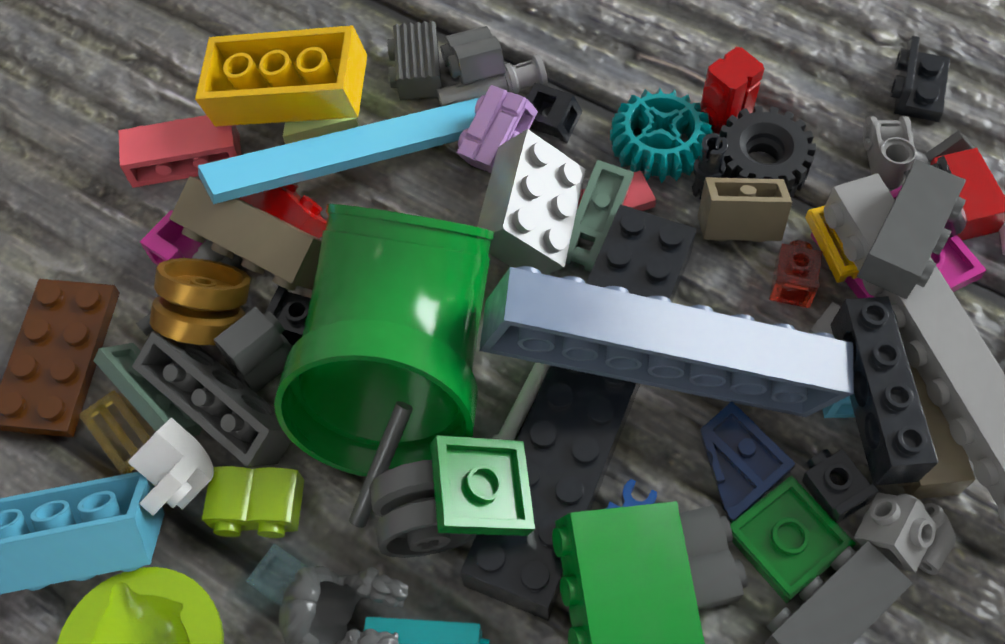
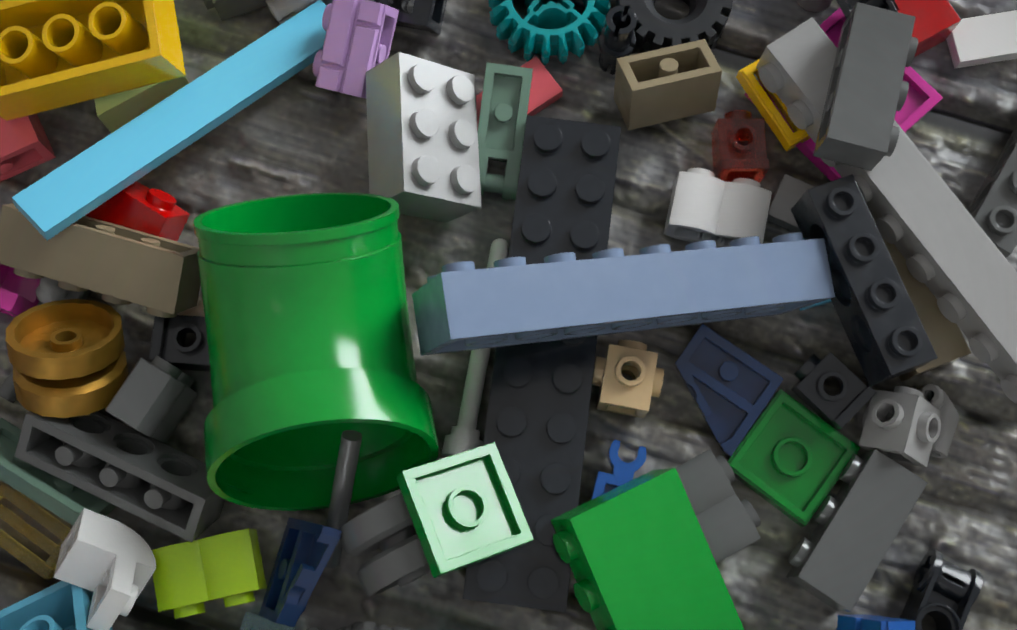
camera: 20 degrees left, 15 degrees up
none -> dark blue wing [259,517,342,627]
none -> tan brick [592,340,664,418]
none -> white brick [664,168,772,248]

